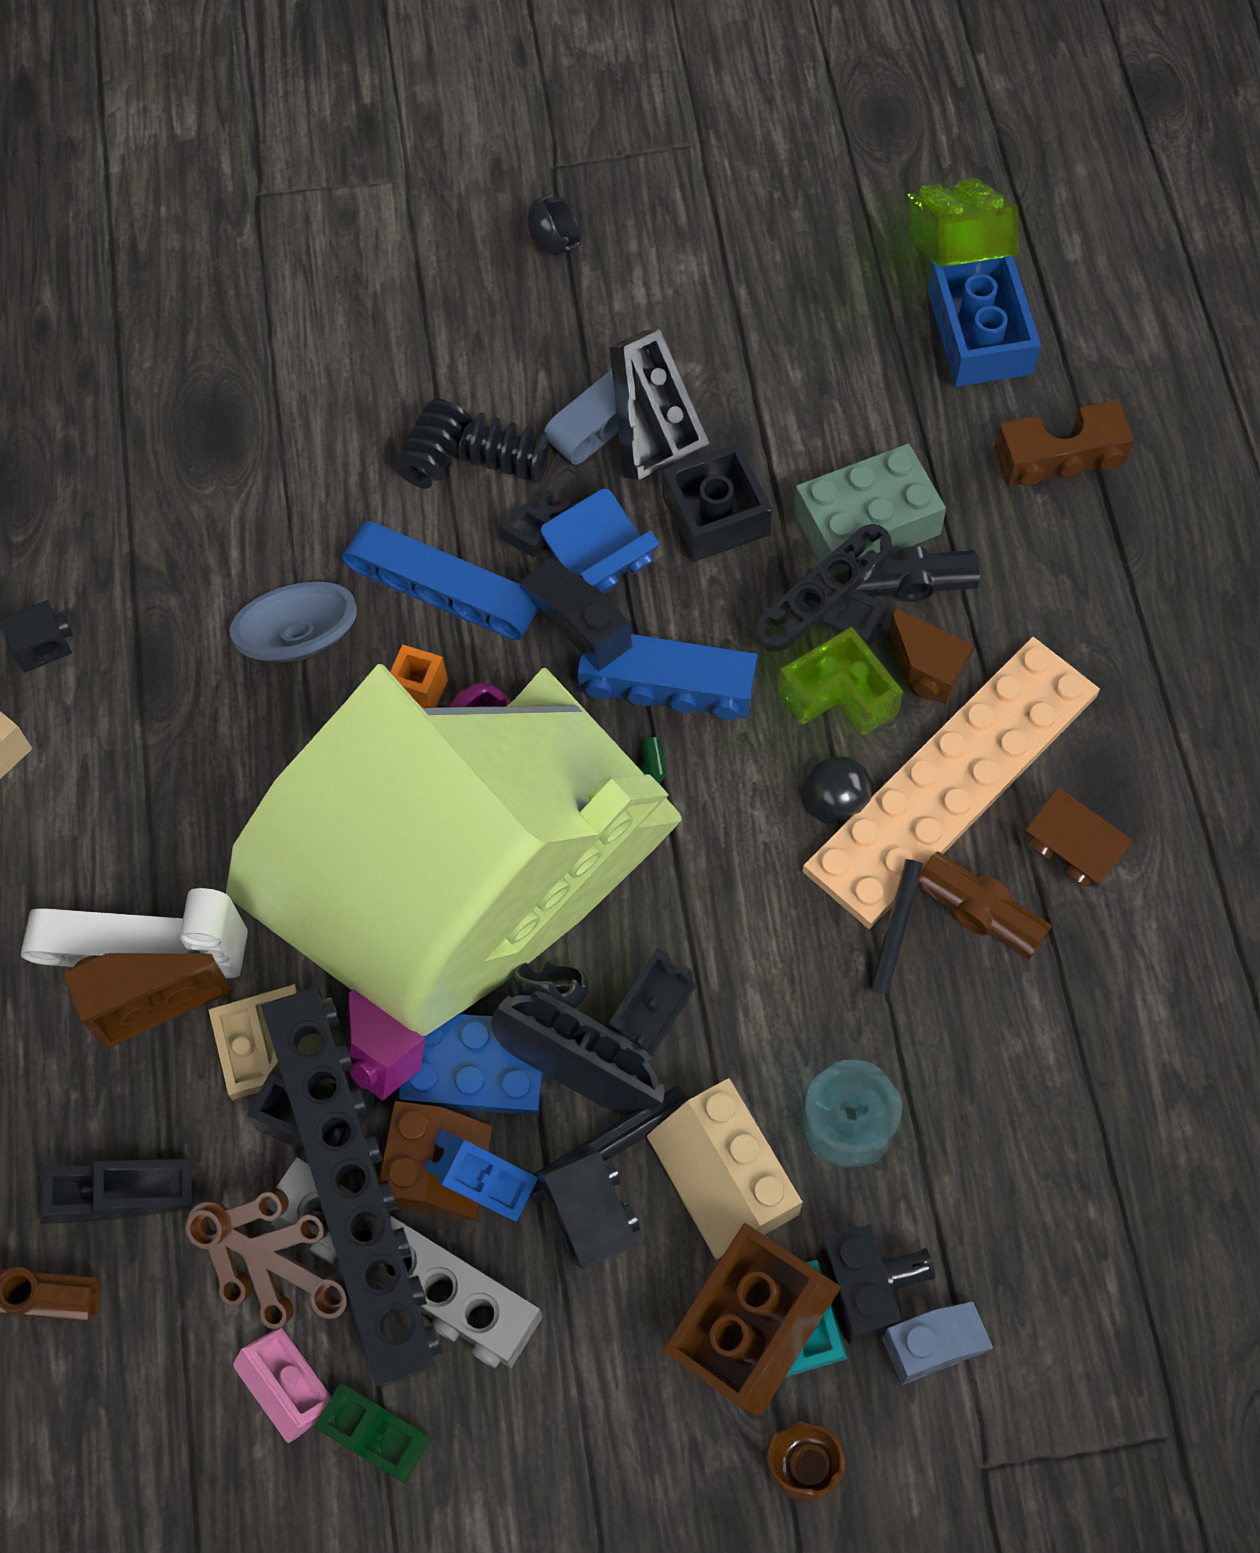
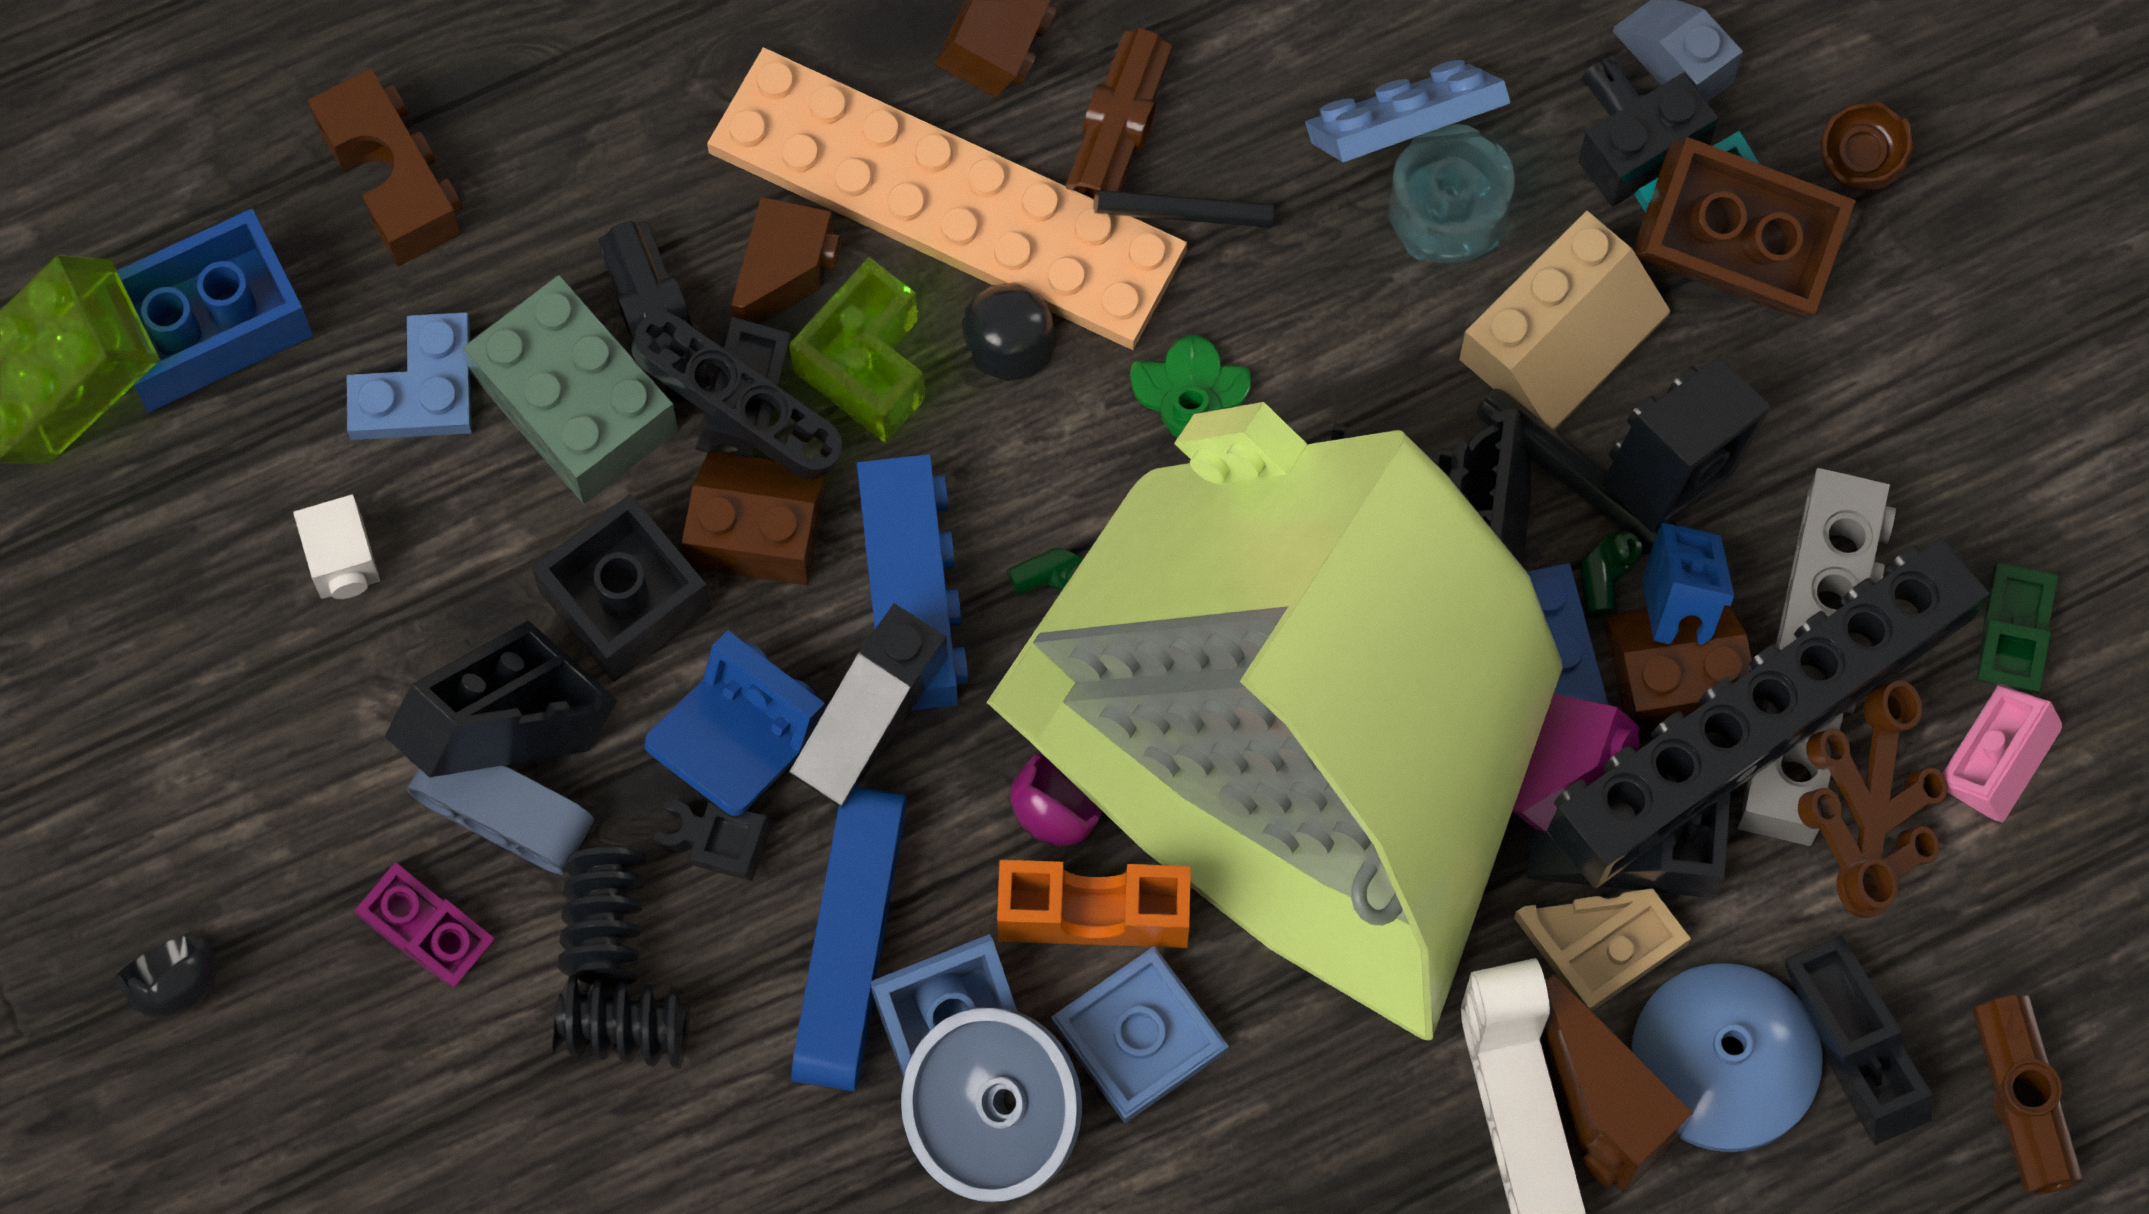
camera: 110 degrees left, 5 degrees up
none -> white brick [293,494,380,599]
none -> medium blue plate [347,312,472,440]
none -> magenta slope [354,862,495,989]
none -> reddish brown slope [682,451,829,586]
none -> medium blue slope [870,934,1017,1076]
none -> medium blue plate [1051,946,1229,1124]
none -> green plate [1130,334,1251,438]
none -> medium blue plate [1305,60,1510,162]
none -> dark green arm [1581,531,1642,619]
none -> medium blue dish [1631,963,1823,1152]

